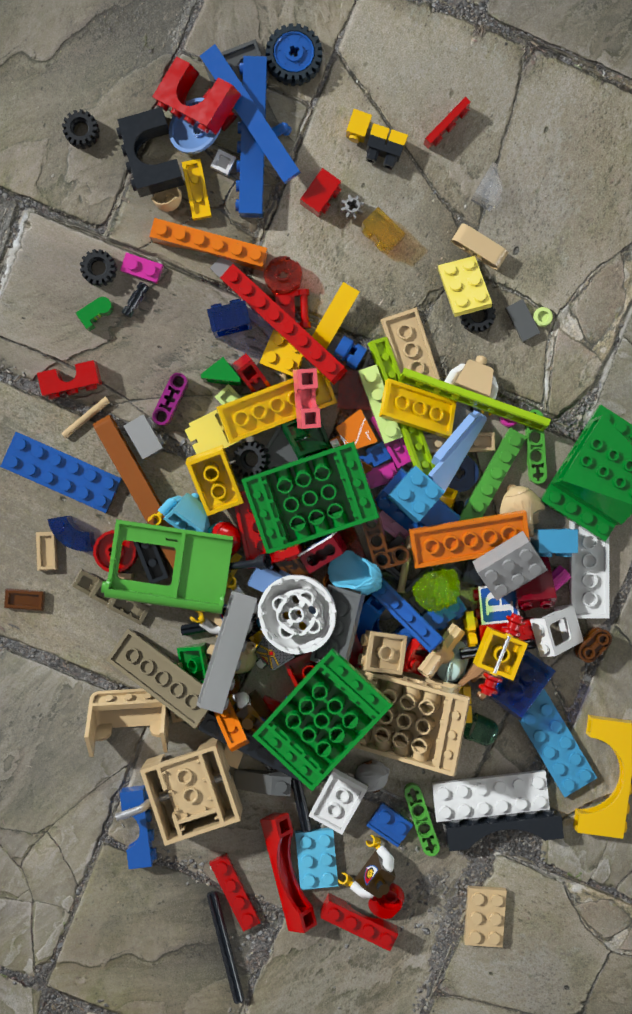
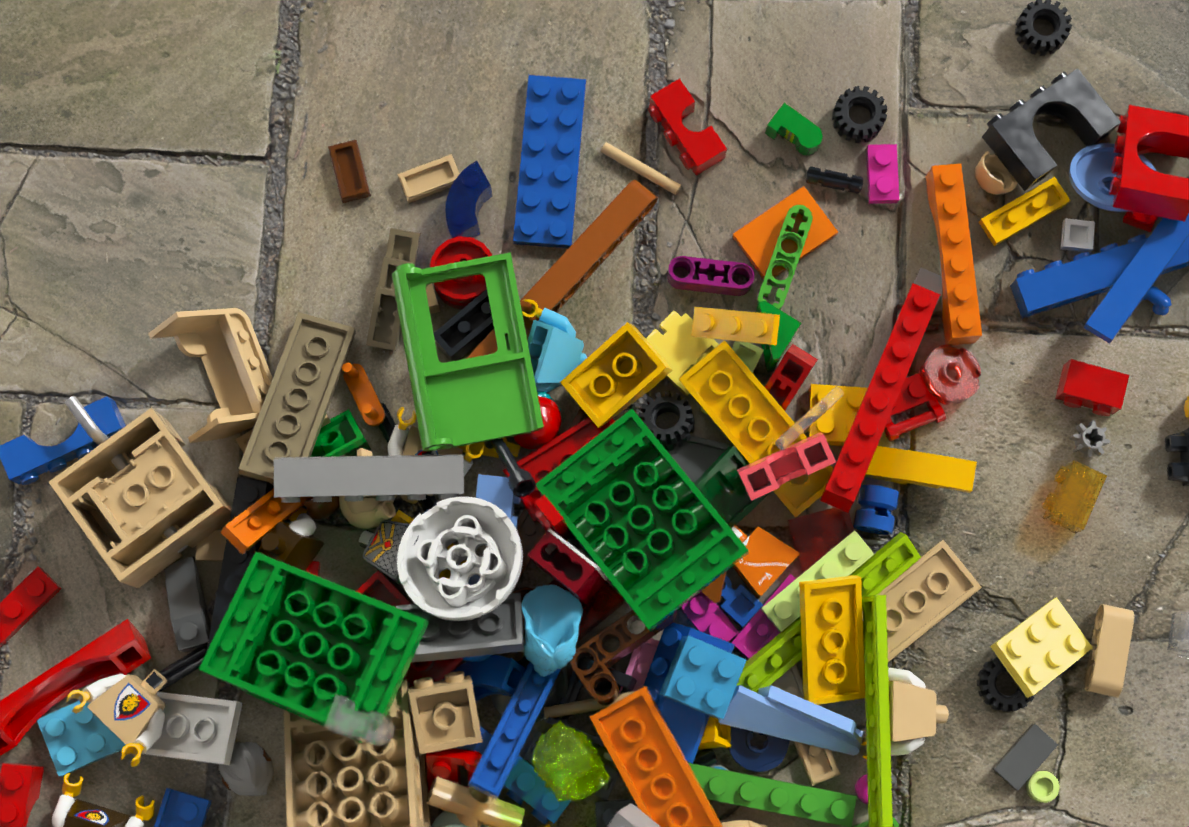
camera: 70 degrees right, 10 degrees down
light grey brick [124,414,165,460] -> none
clear blue brick [207,299,252,338] -> none
none -> torso [65,670,168,767]
none -> clear leg [325,695,394,745]
none -> orange piece [342,362,385,427]
none -> yellow plate [691,307,780,345]
none -> orange tile [732,186,838,279]
none -> bright green beam [757,205,813,310]
none -> clear bar [775,386,844,450]

